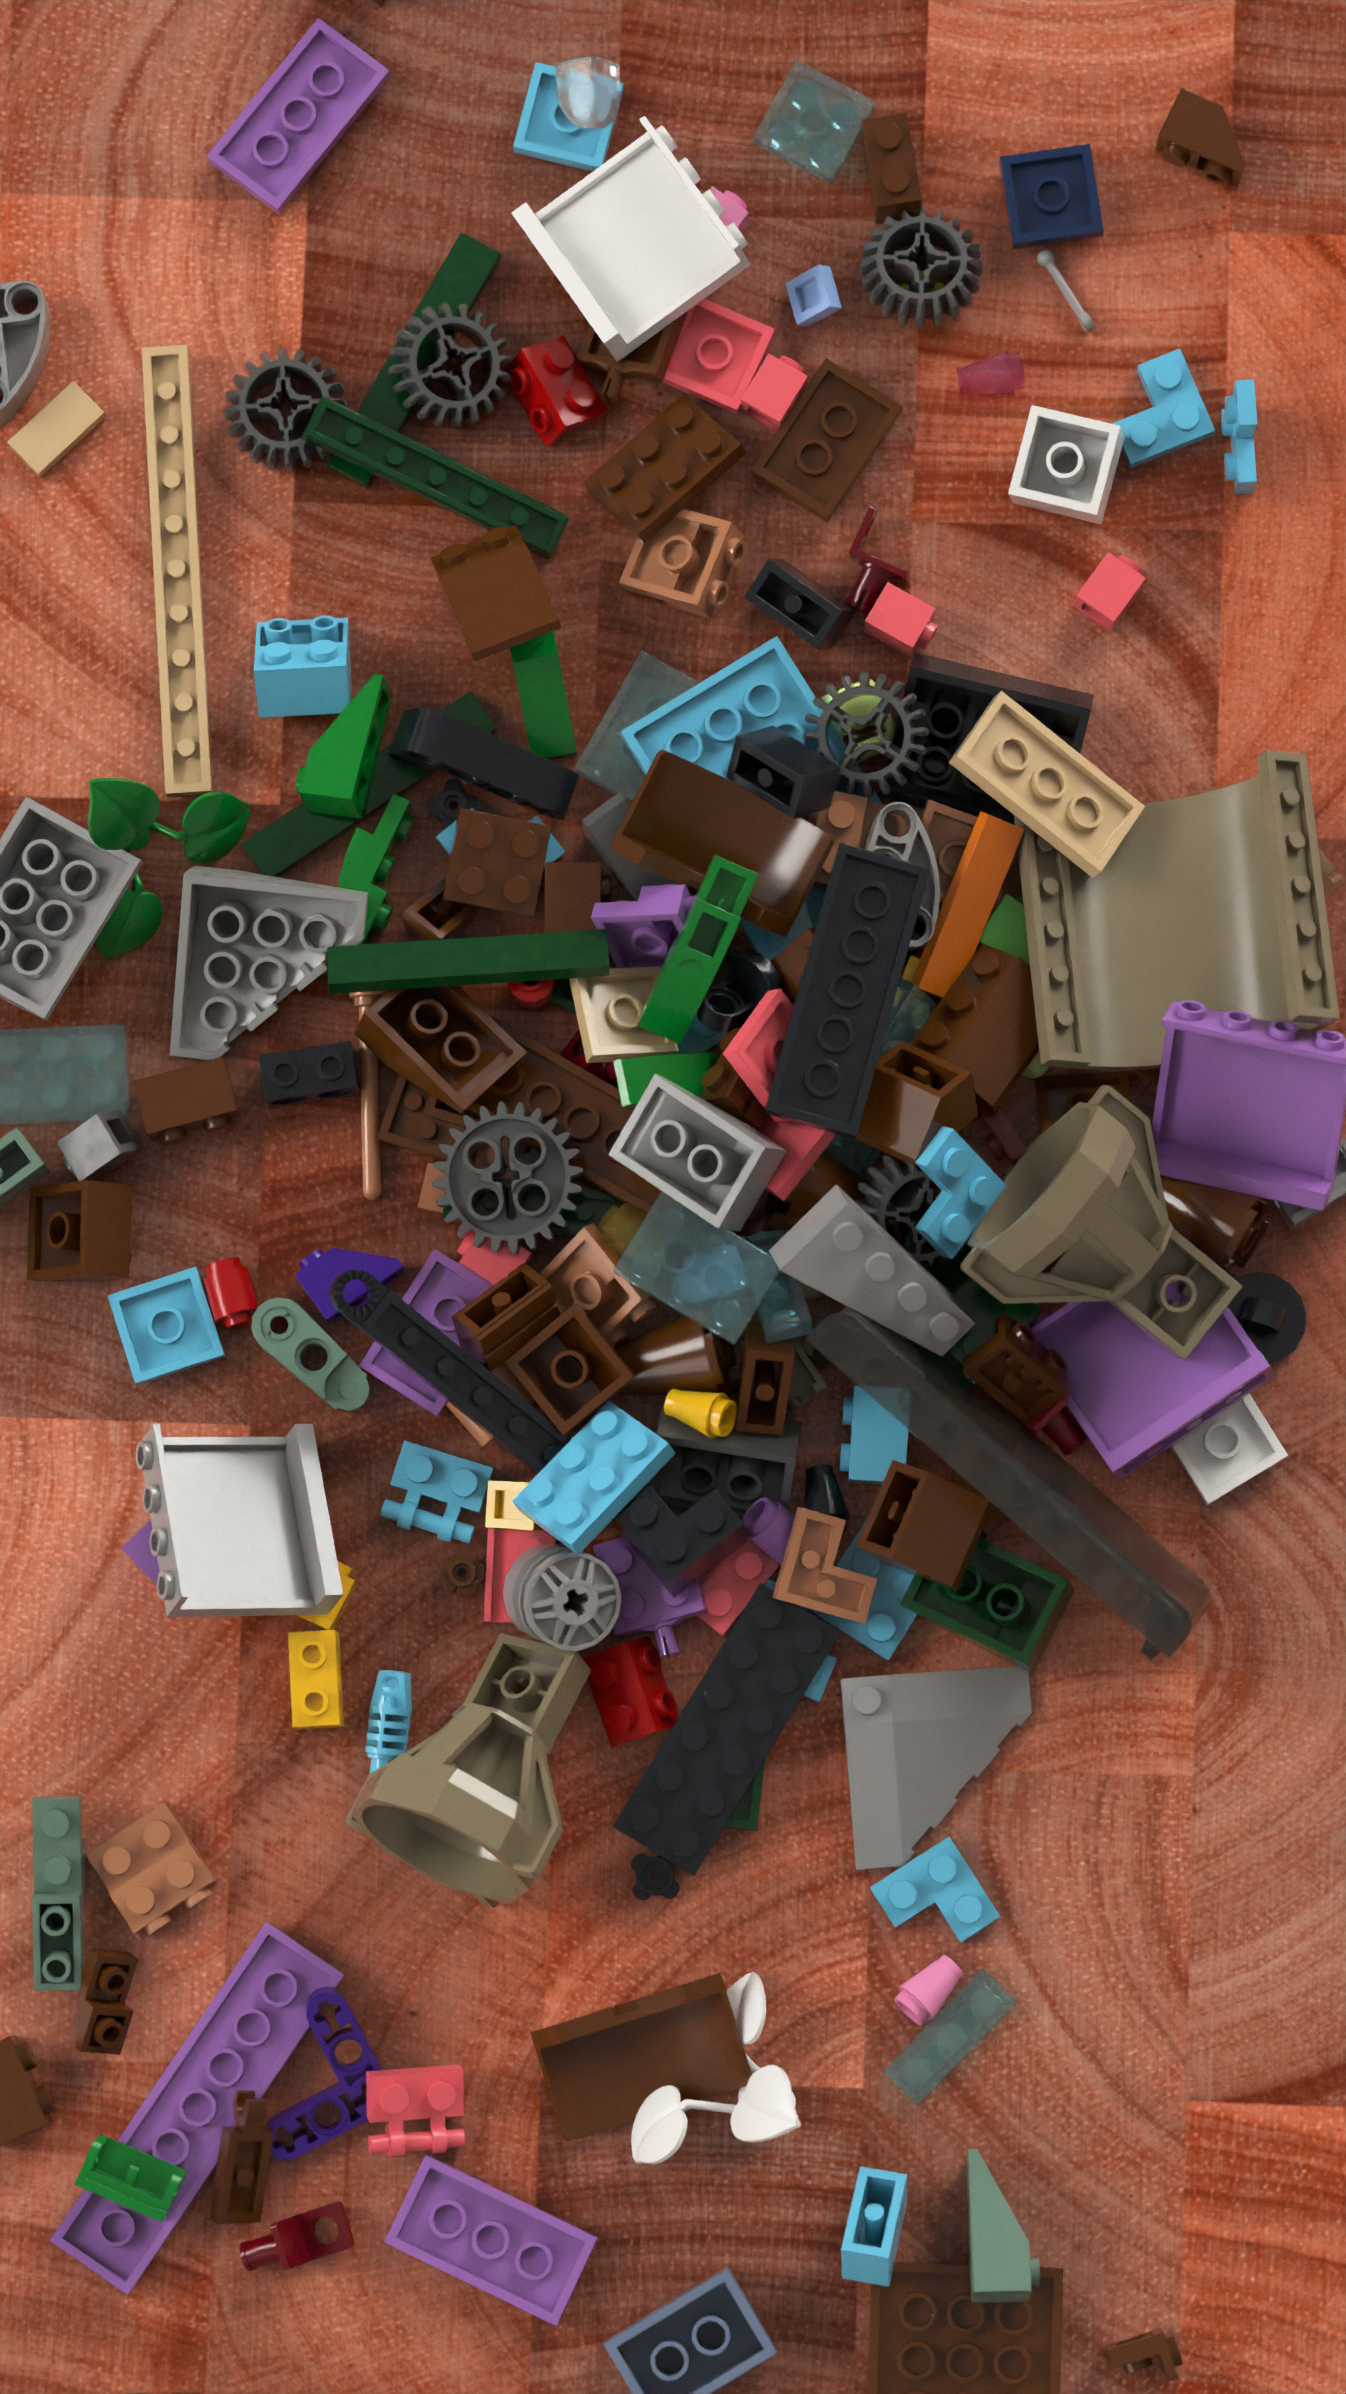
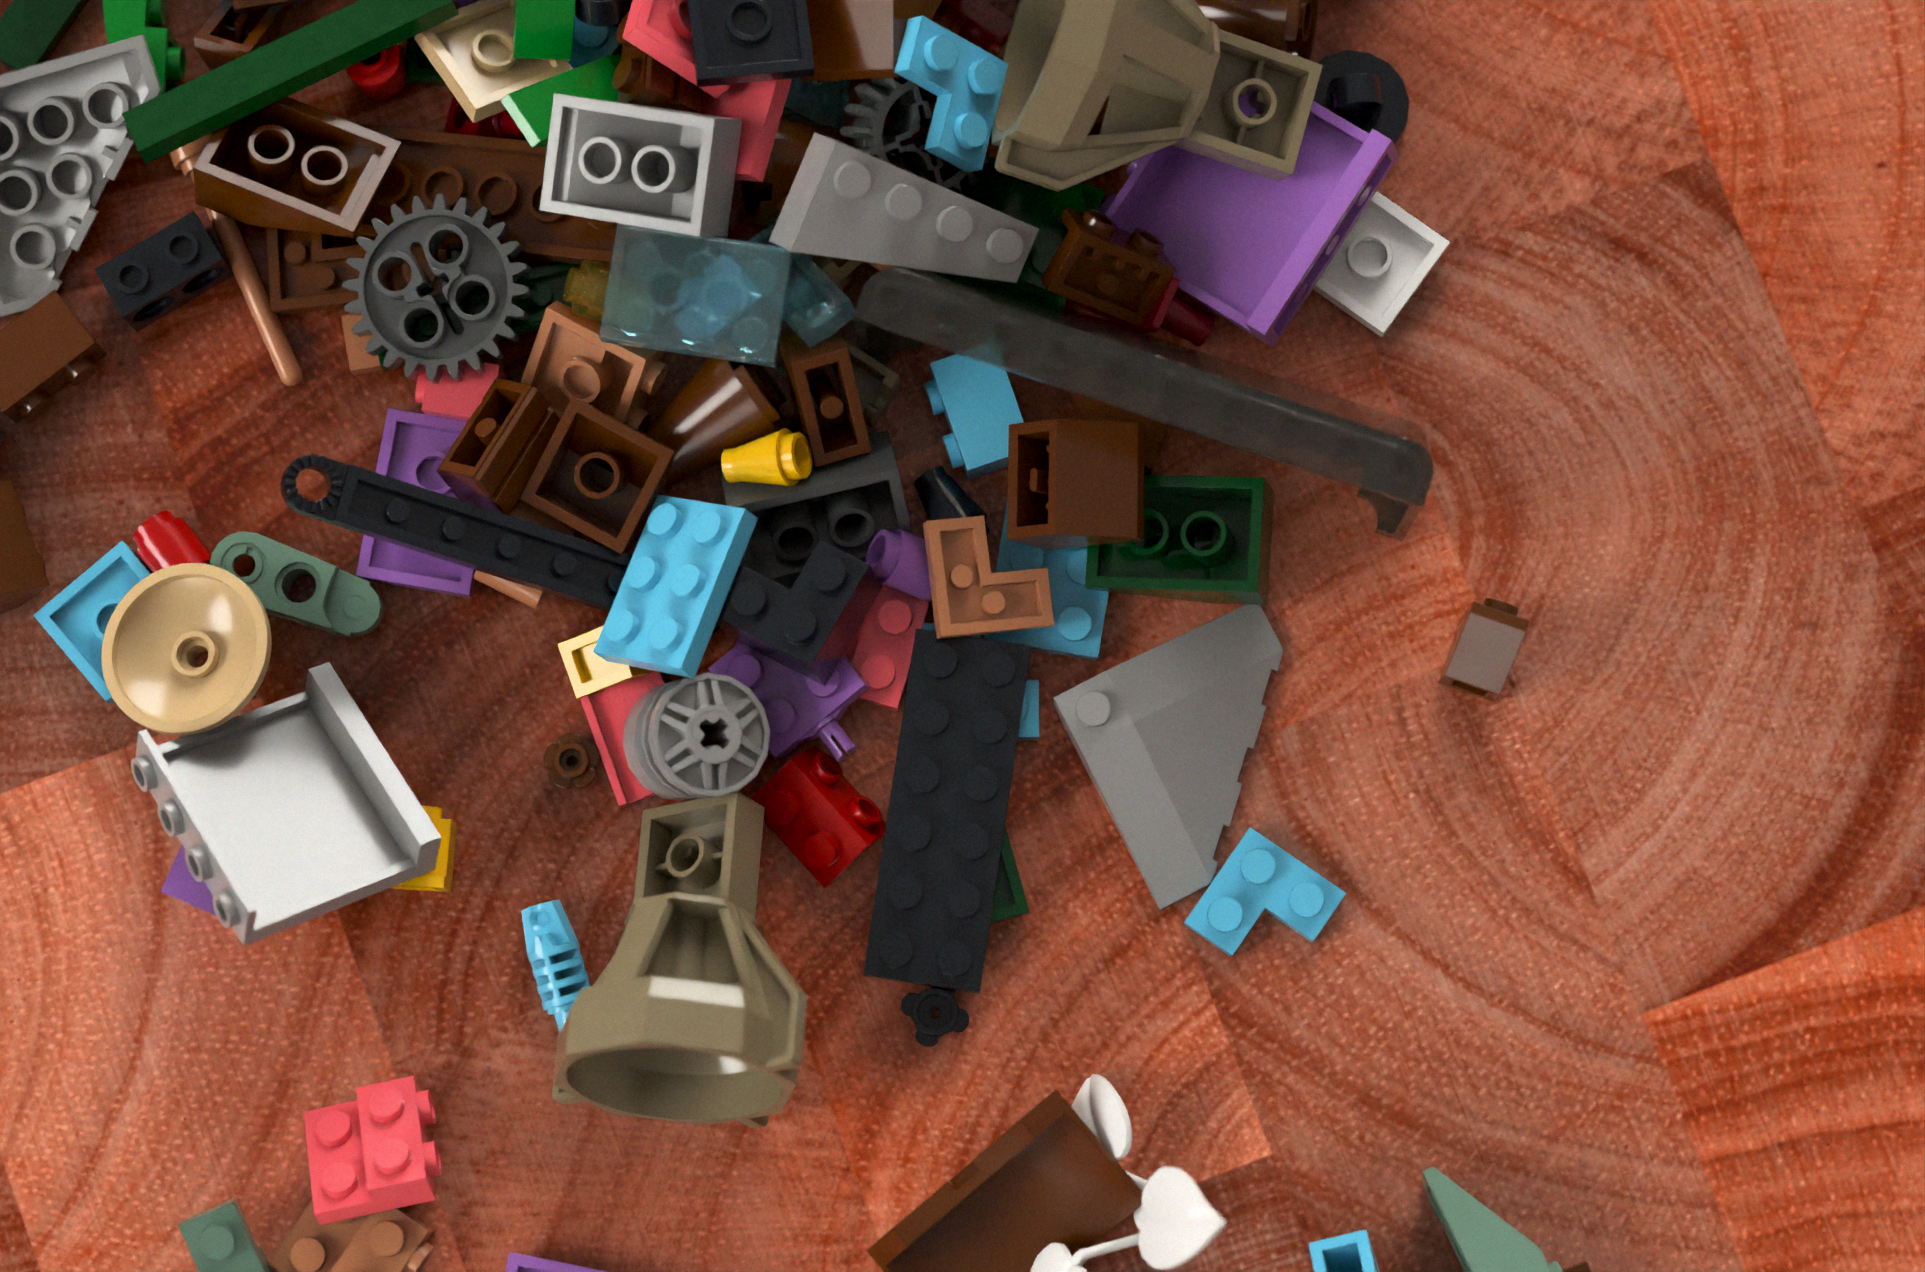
camera: 25 degrees left, 0 degrees up
yellow brick [288,1630,344,1730] -> none
dark purple slope [294,1248,406,1325] -> none
medium azure plate [380,1440,494,1544] -> none
clear light blue plate [883,1968,1016,2105] -> none
bright pink cone [894,1954,963,2026] -> none
none -> tan dish [101,563,272,736]
none -> coral plate [304,1076,443,1225]
none -> reddish brown slope [1438,598,1530,702]

